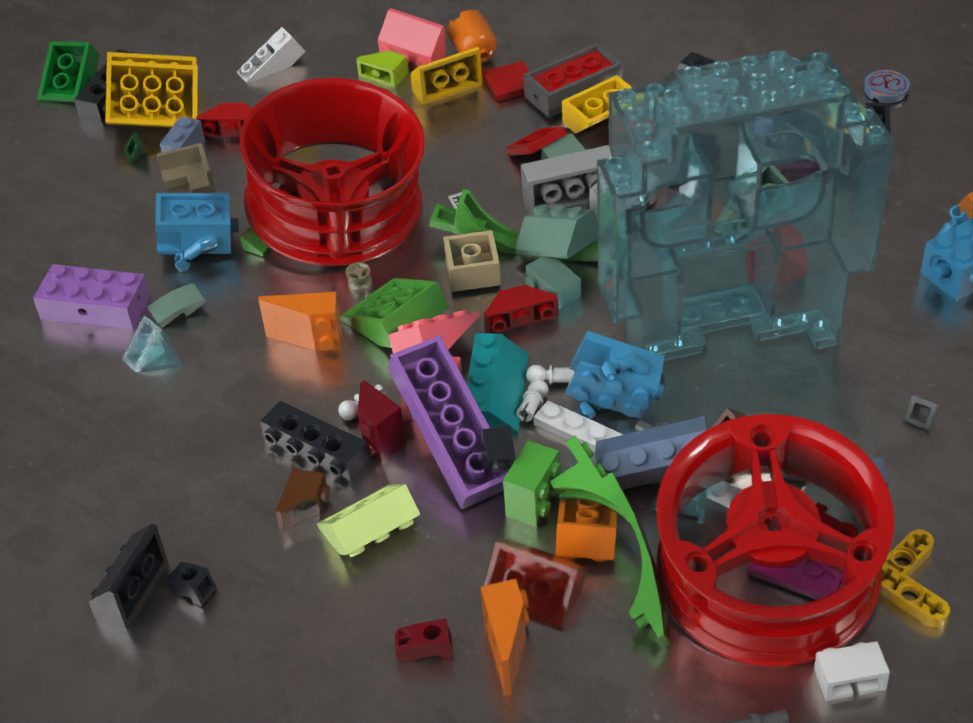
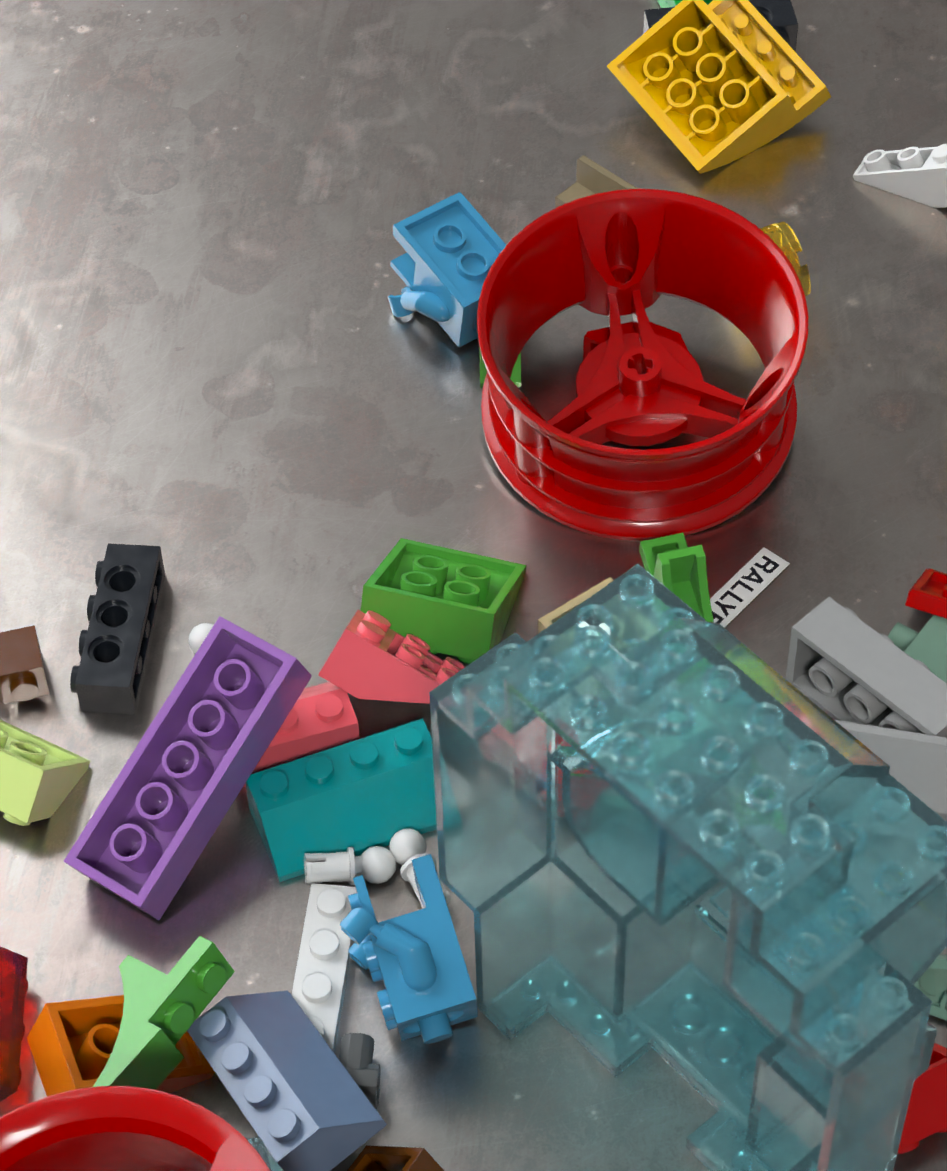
camera: 60 degrees right, 5 degrees up
medium lavender brick [33,264,151,330] -> none
clear light blue slope [122,315,184,372] -> none
dark green slope [124,132,147,163] -> none
sand green slope [147,283,207,328] -> none
sand blue brick [160,117,205,152] -> none
red slope [196,103,252,137] -> none
orange slope [258,291,342,351] -> none
dark tan wheel [346,262,372,294] -> none
dark red slope [358,380,406,462] -> none
black brick [479,427,516,473] -> none
bright green brick [503,440,562,527] -> none

